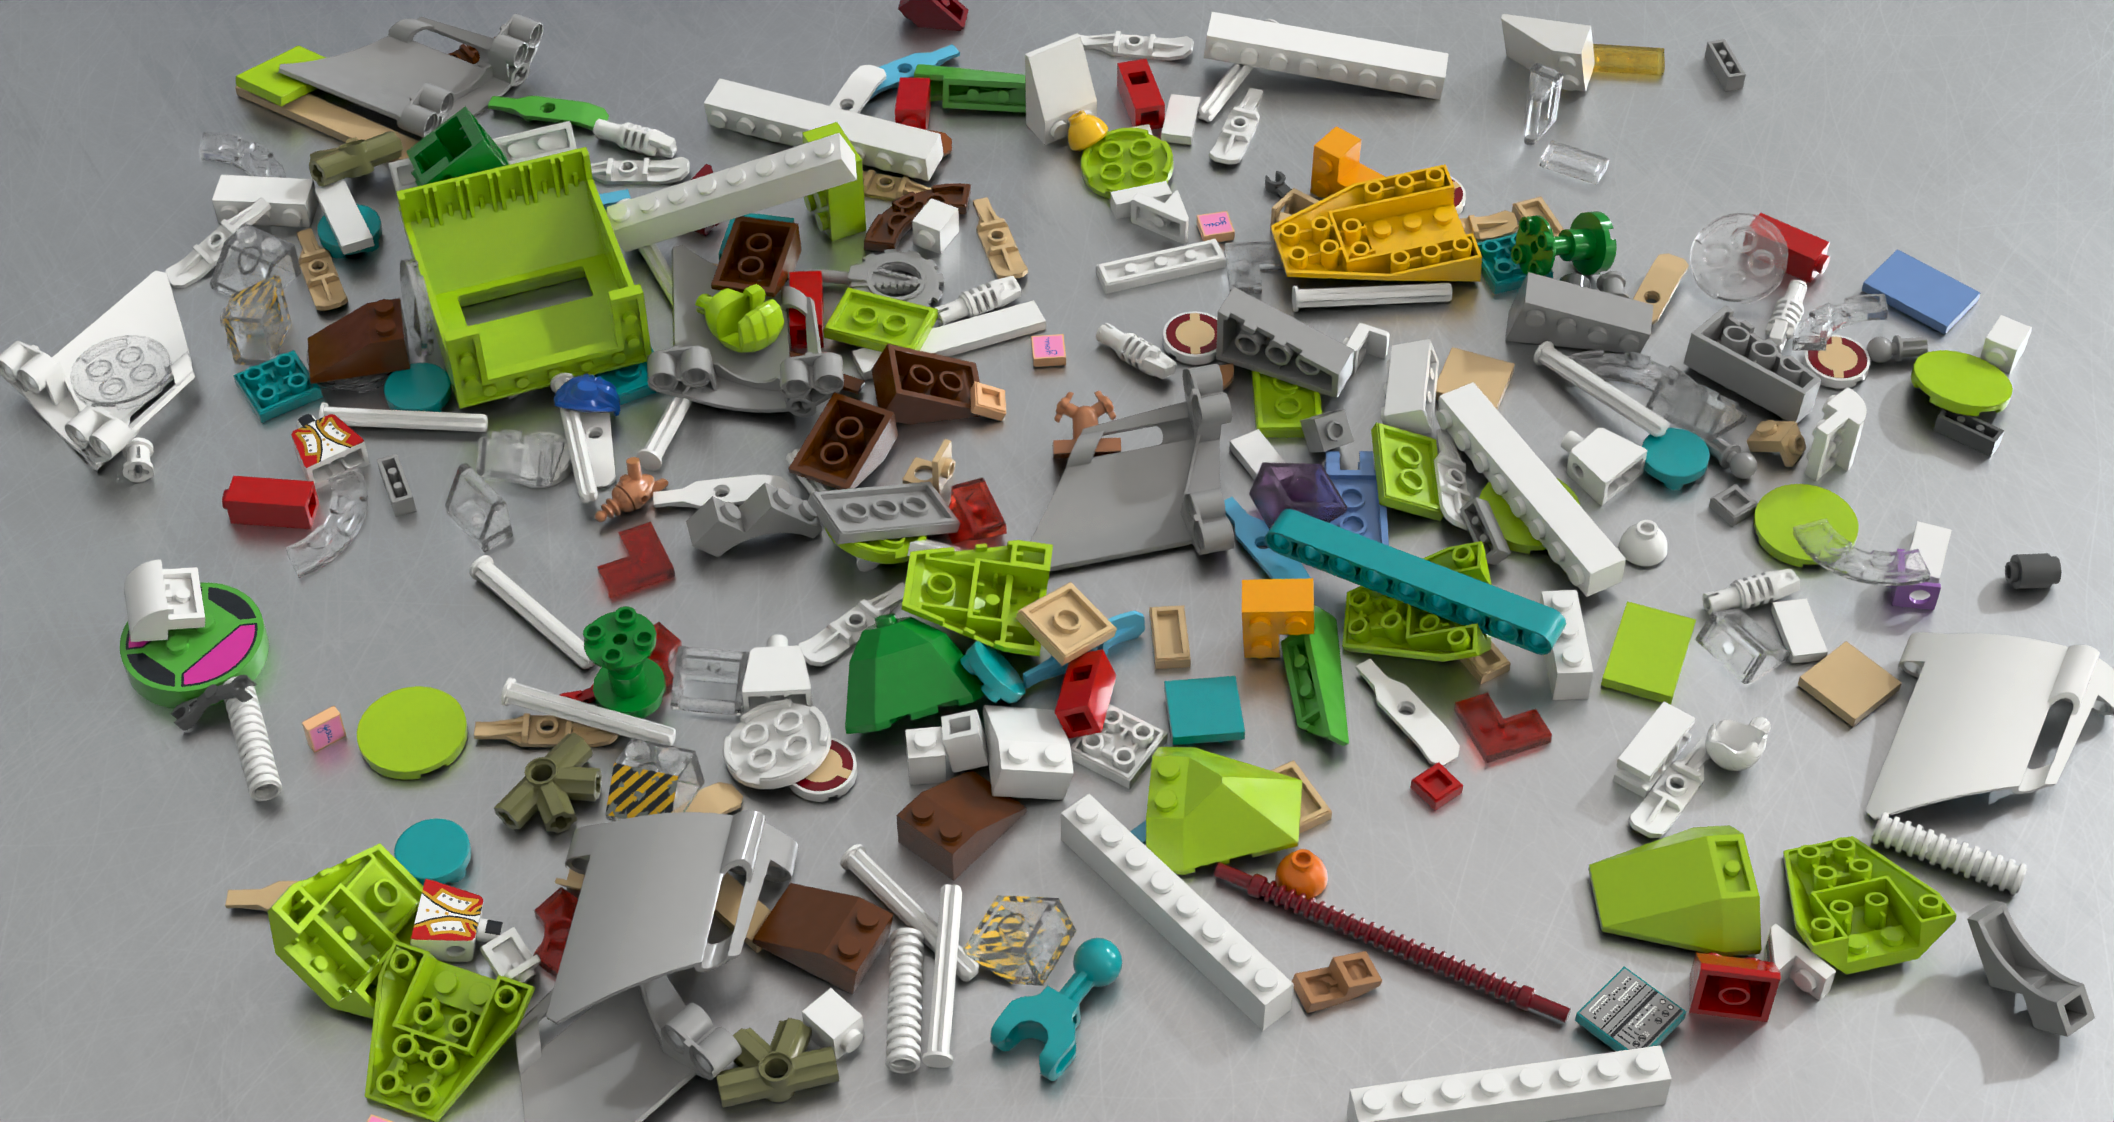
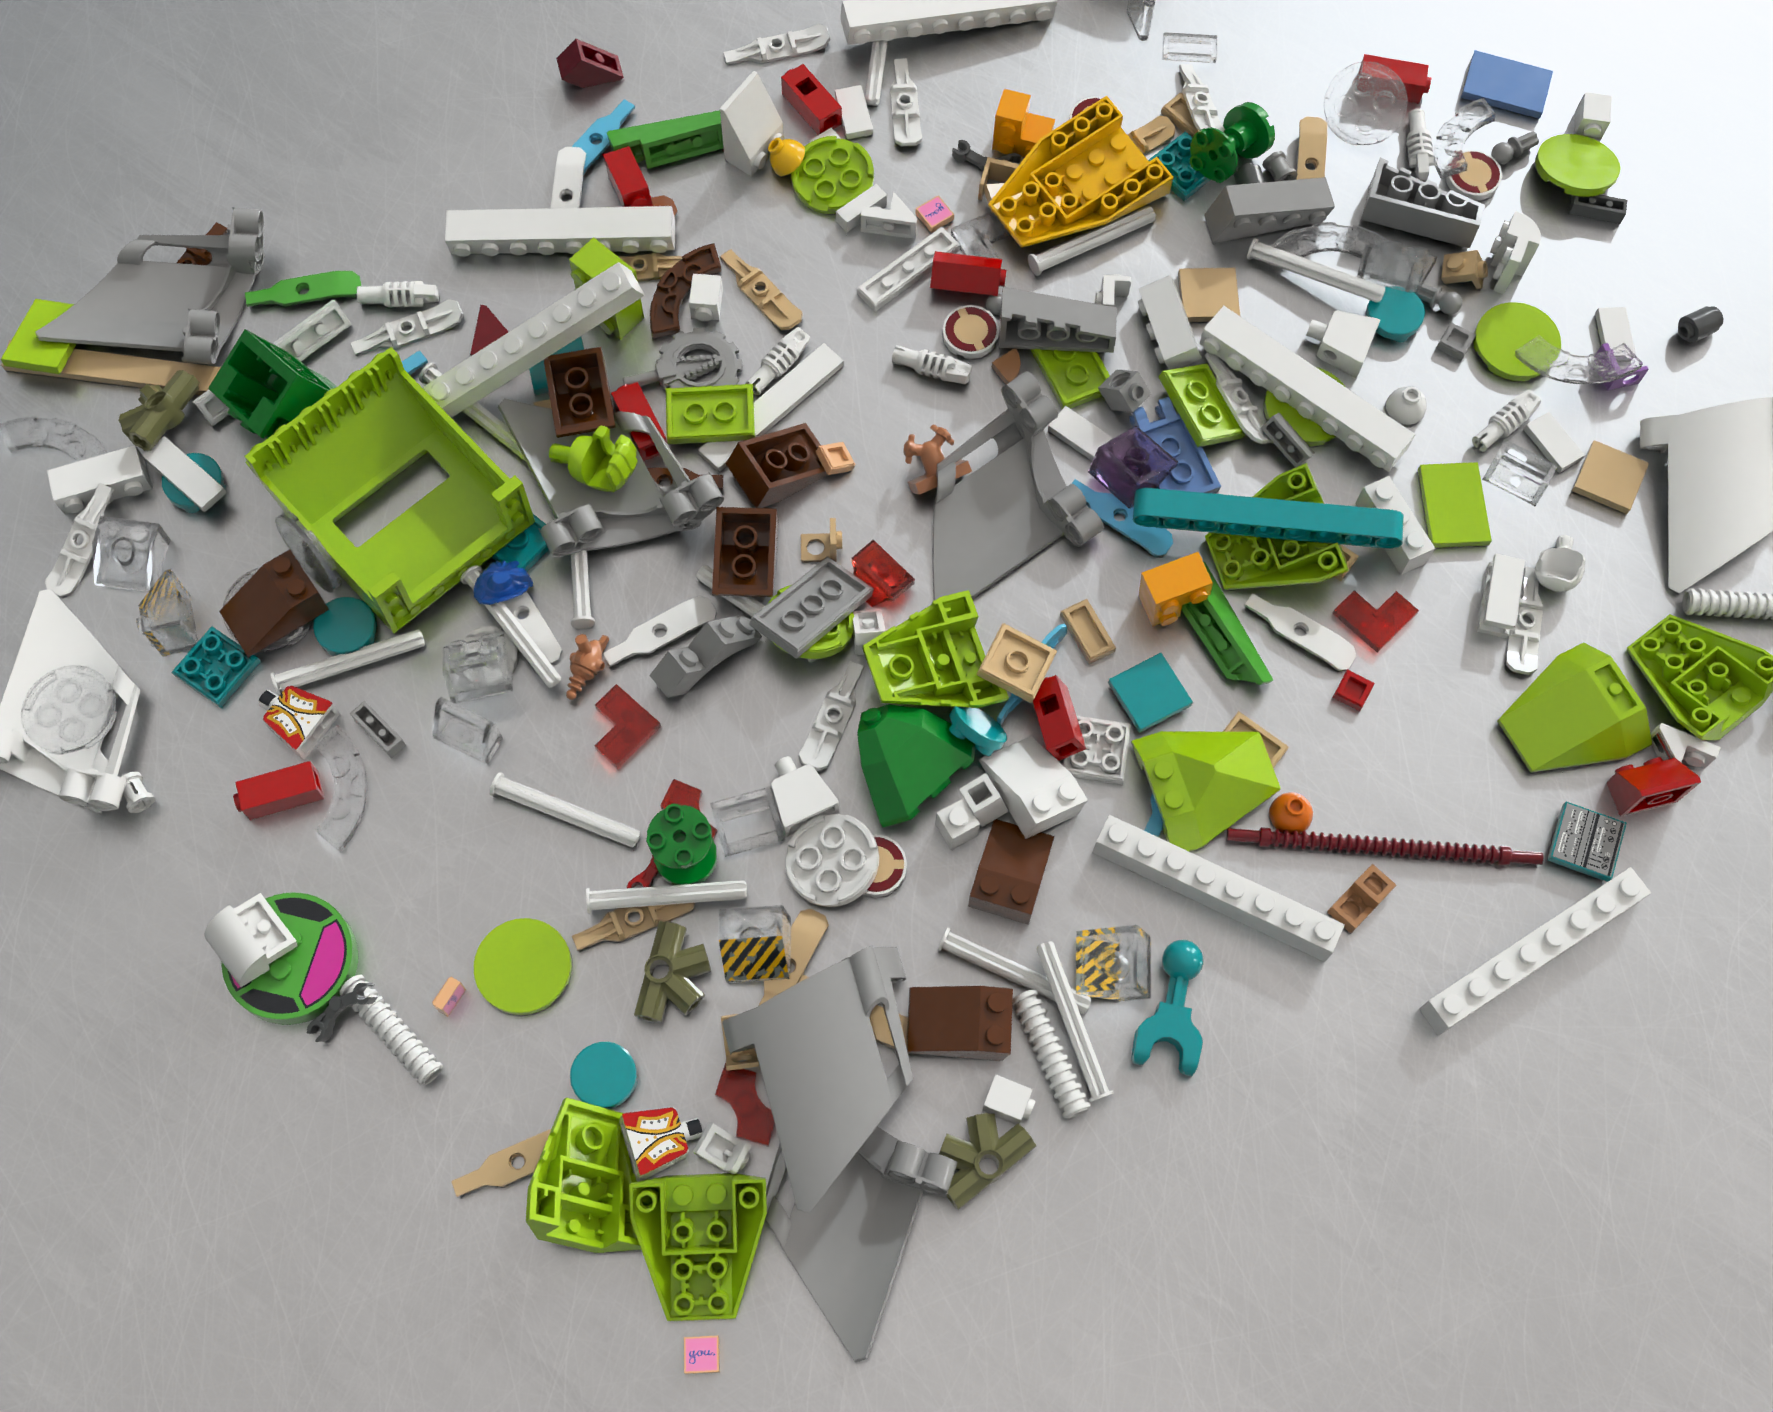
camera: 25 degrees left, 20 degrees up
tan piece [296,228,348,311] -> none
tile [1031,334,1066,367] -> none
none -> red brick [930,251,1007,296]
none -> white piece [1179,64,1226,132]

